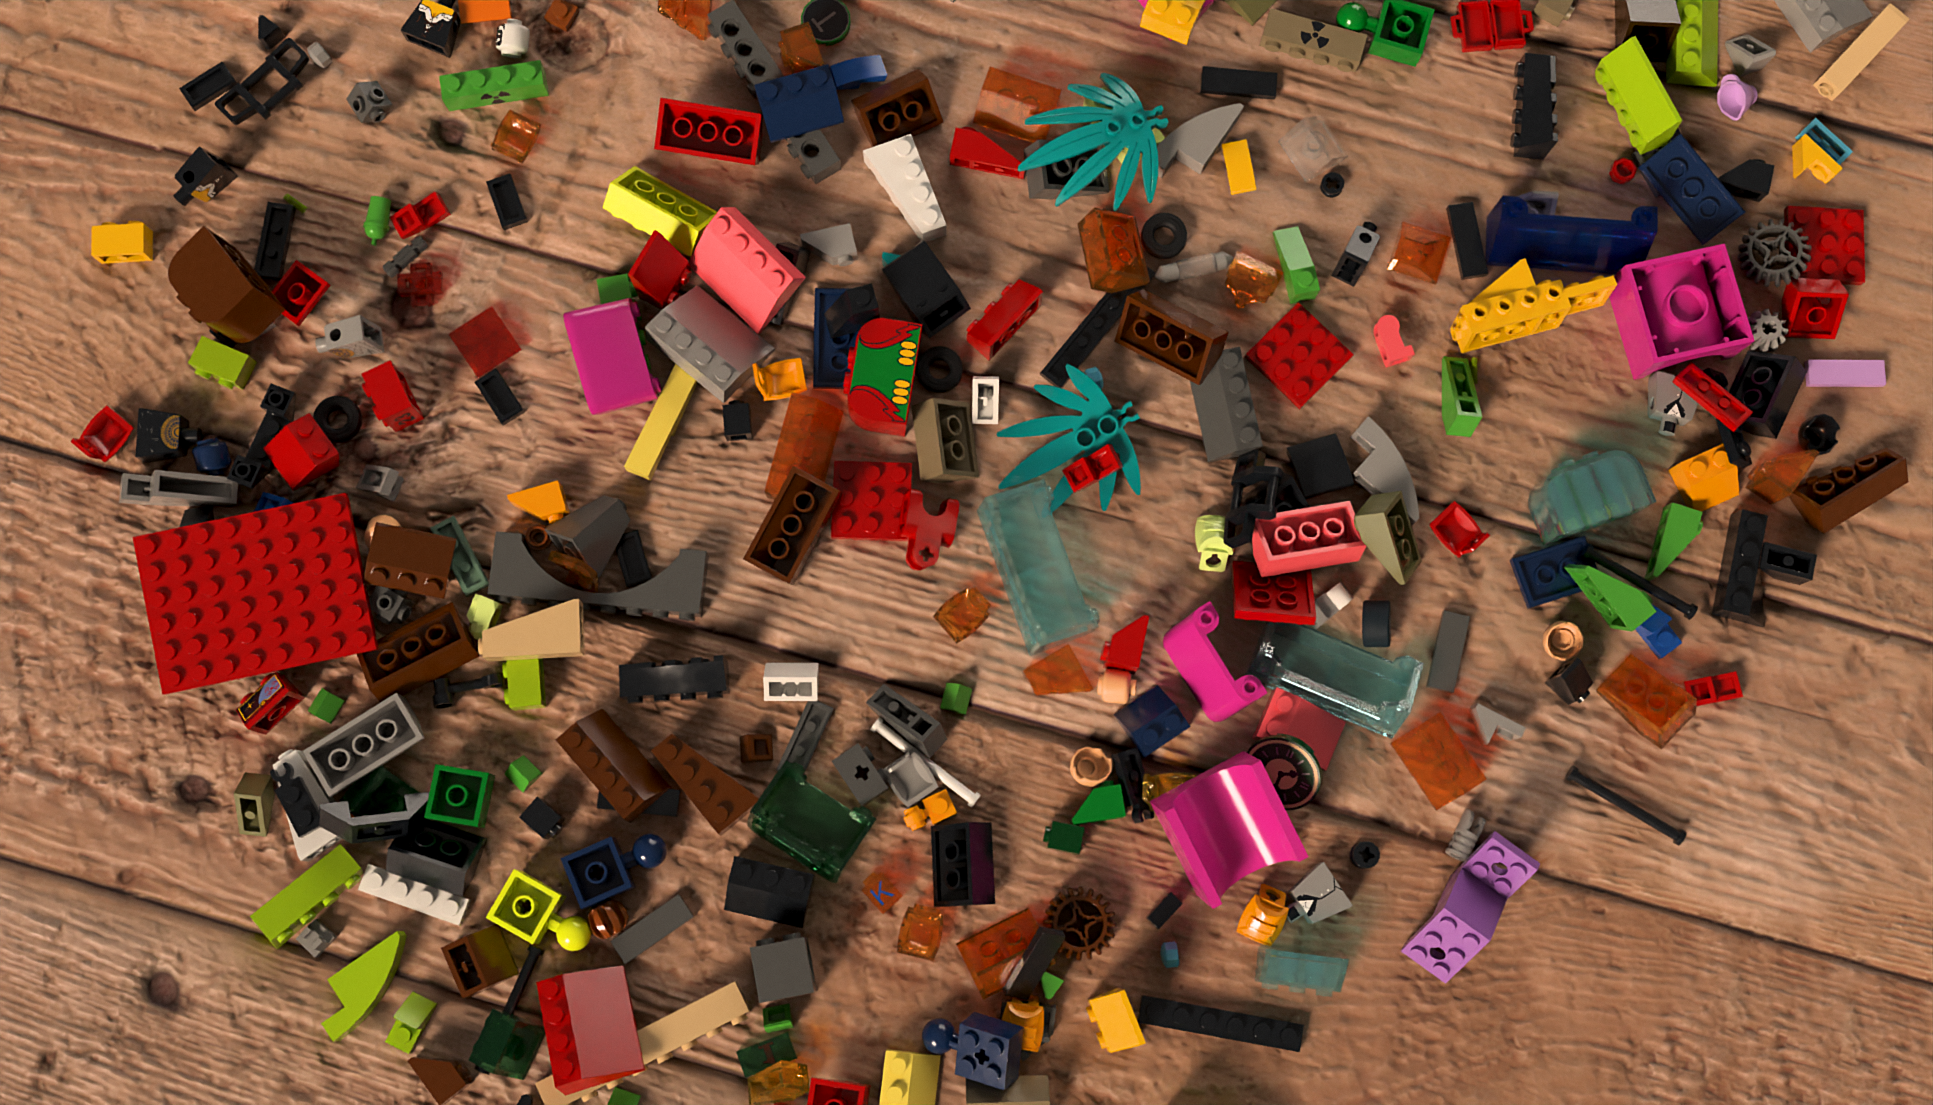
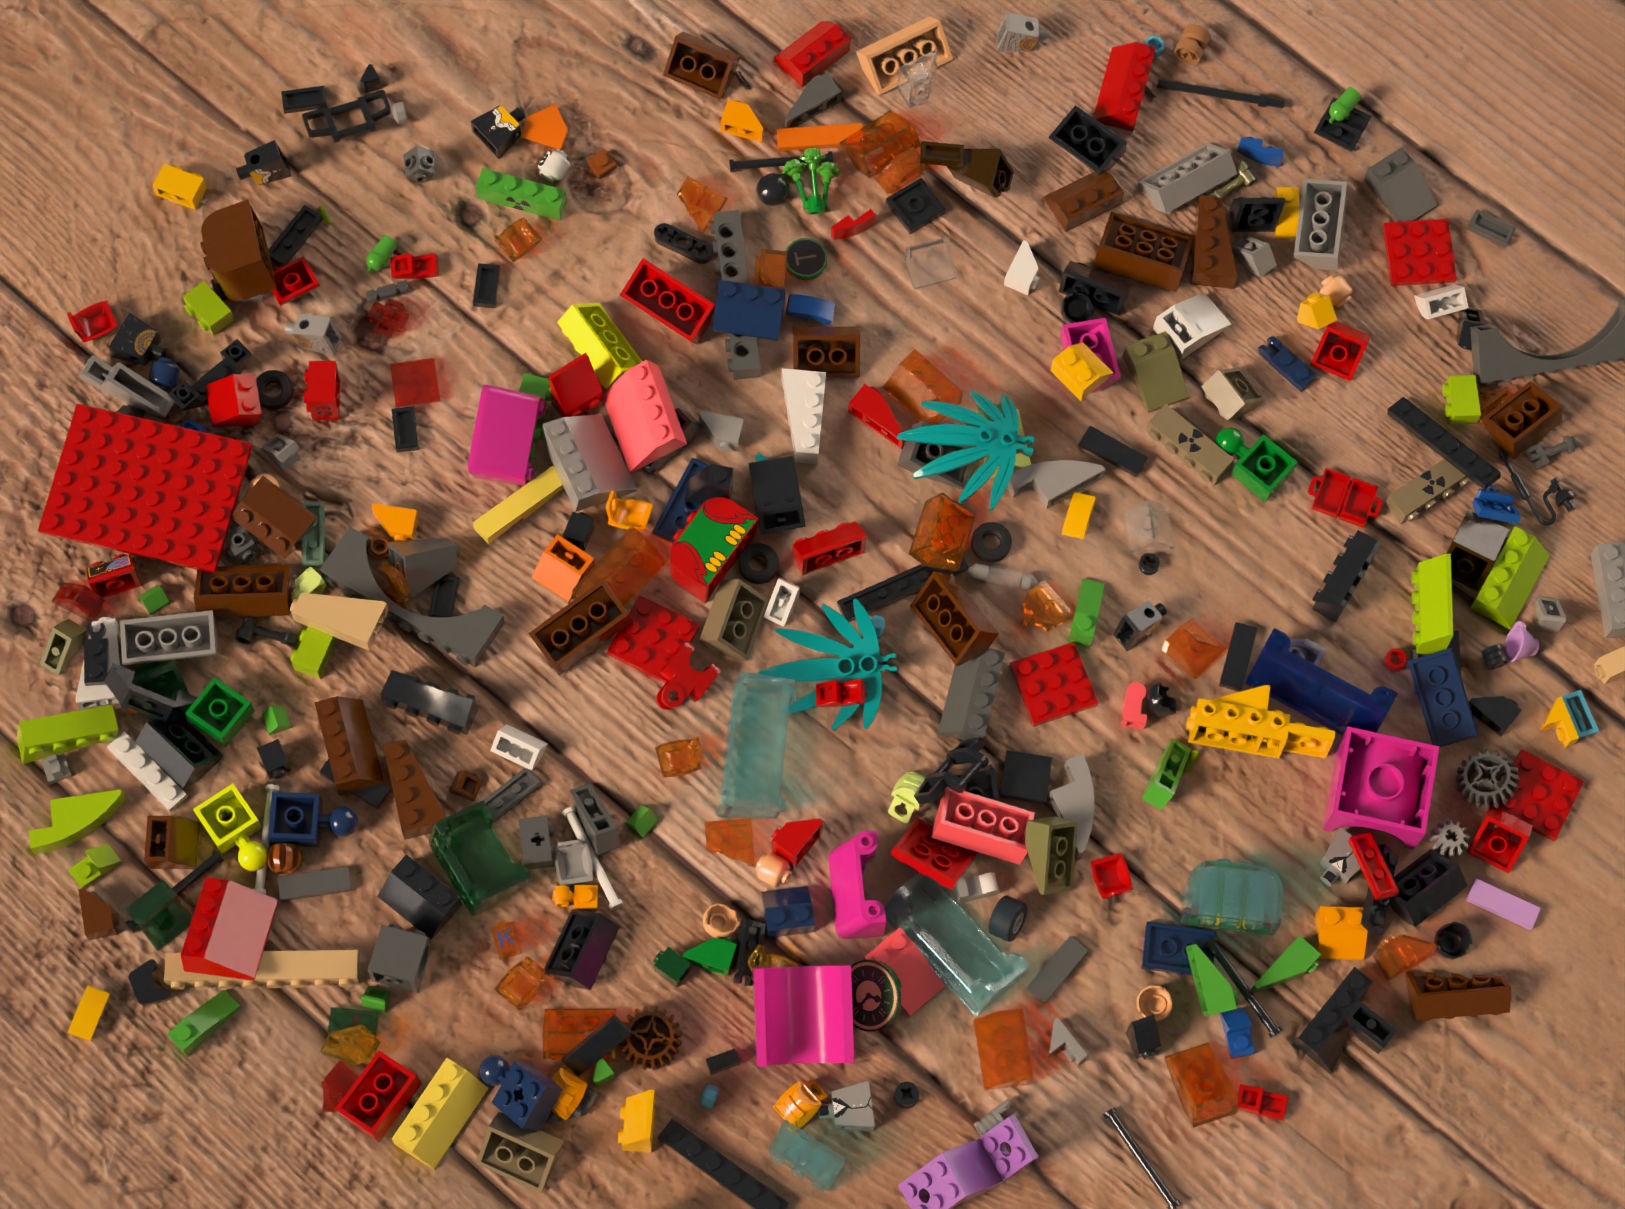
camera: 25 degrees right, 10 degrees down
none -> clear red slope [52,582,105,619]
none -> white bar [252,784,280,895]
none -> orange slope [532,534,595,603]
none -> black beam [654,223,712,264]
none -> black hair [1146,682,1177,717]
none -> black wheel [1481,644,1509,670]

